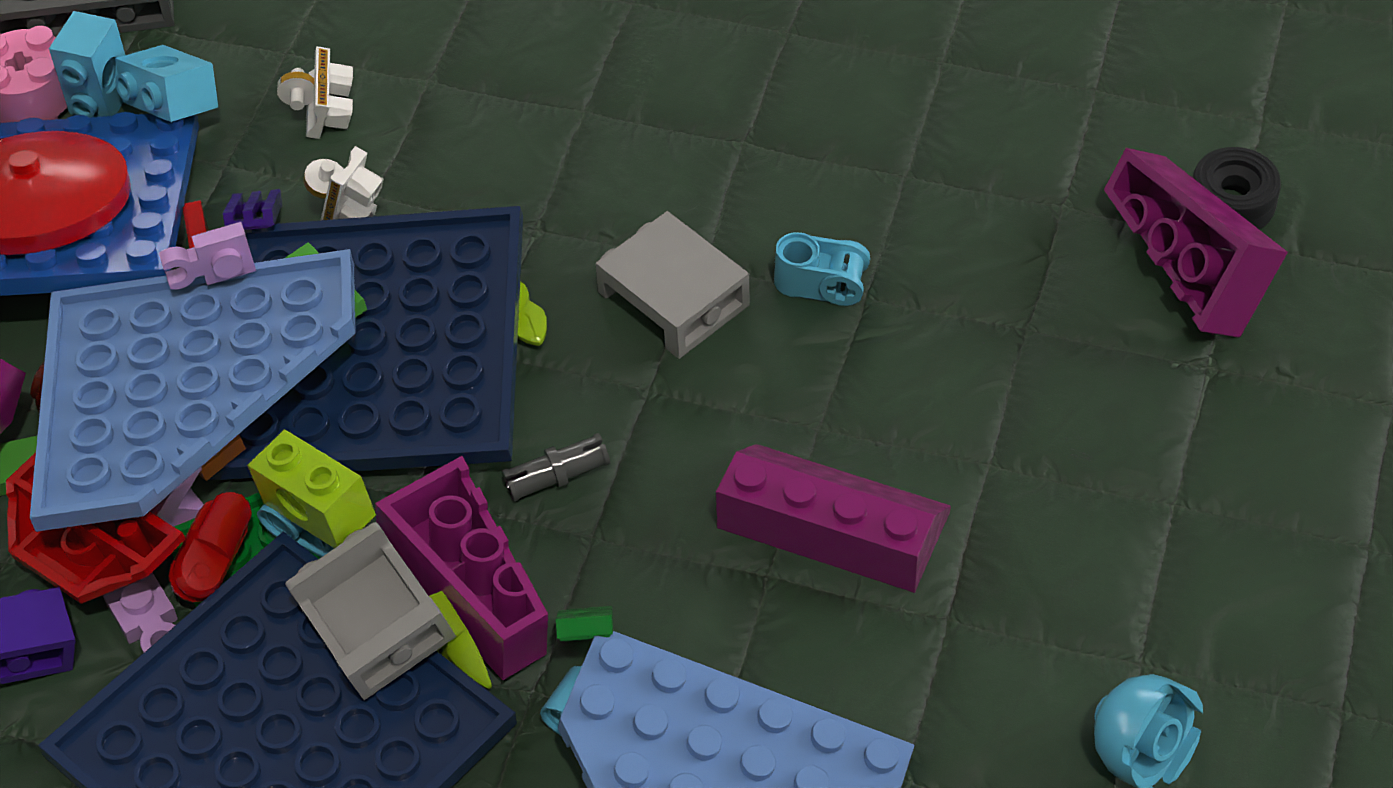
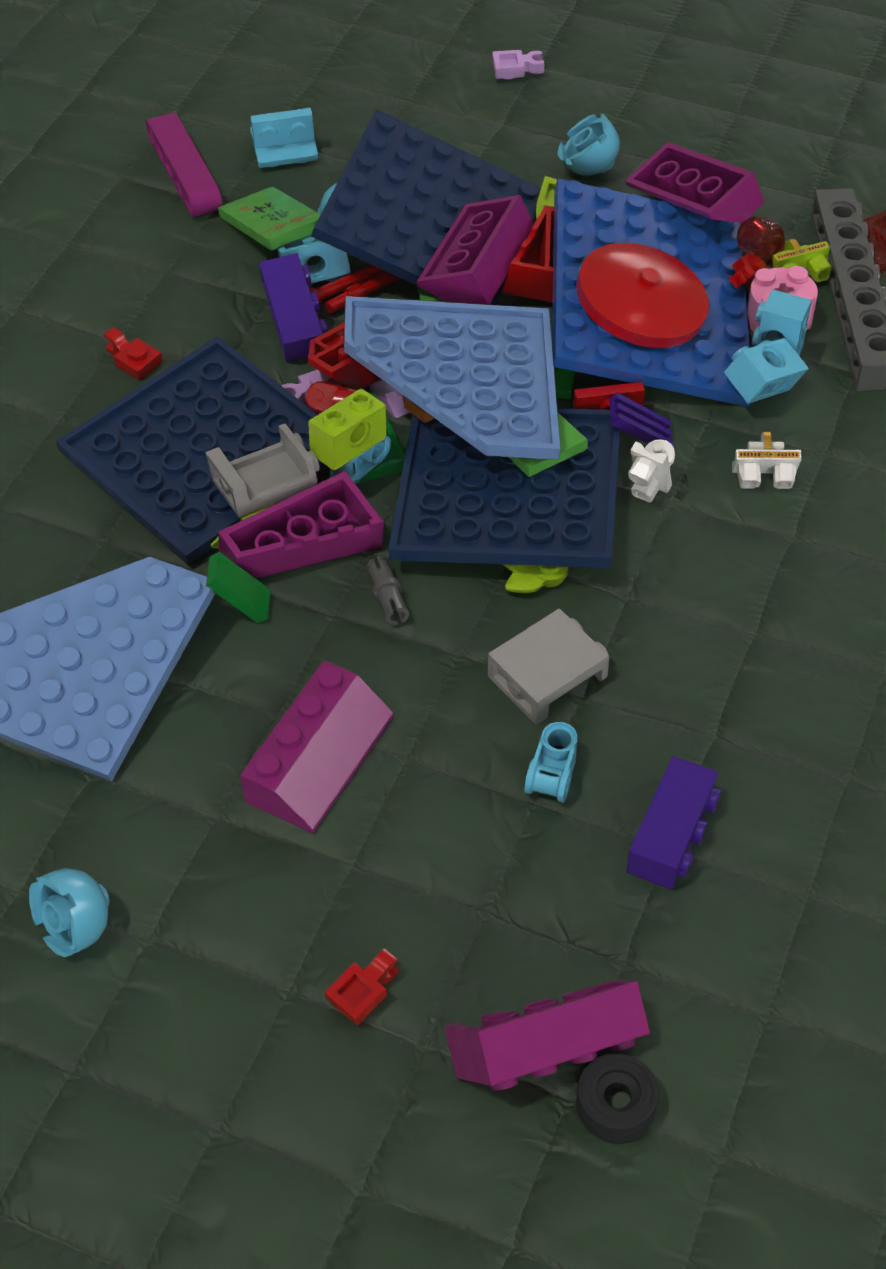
camera: 95 degrees right, 0 degrees up
lavender plate [159,222,256,290] -> none
none -> red plate [324,949,399,1026]
none -> dark purple brick [626,756,722,890]

